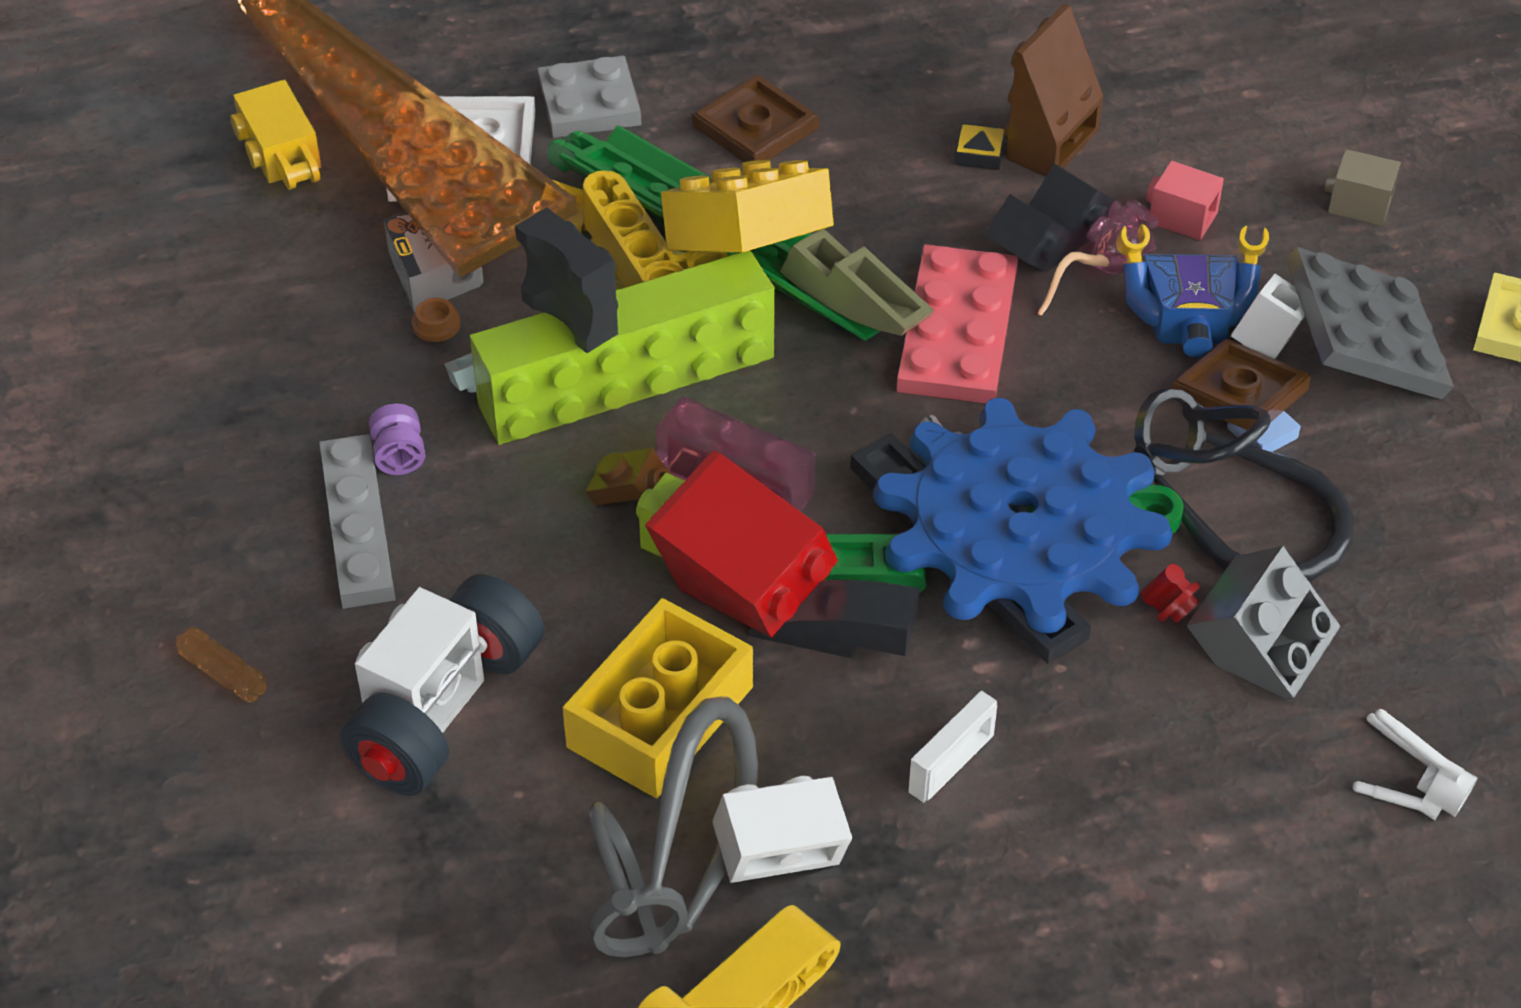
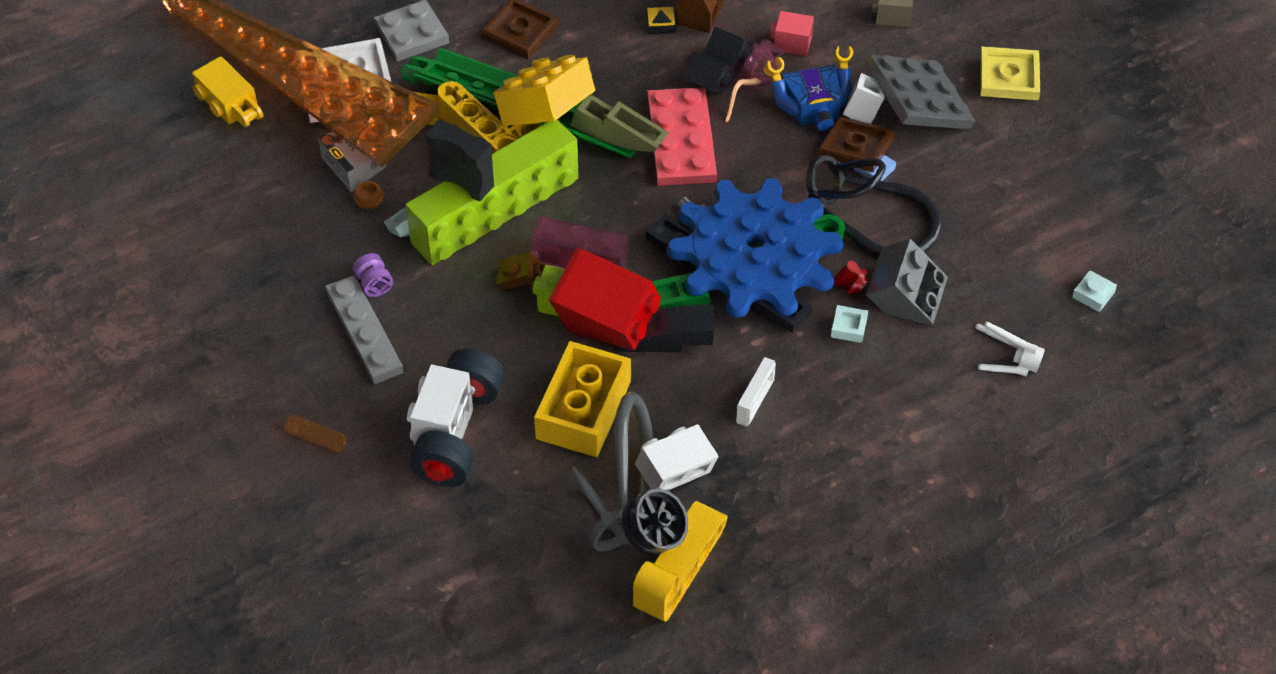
camera: 15 degrees left, 5 degrees up
none -> black wheel [622,488,688,556]
none -> light aqua plate [831,305,868,343]

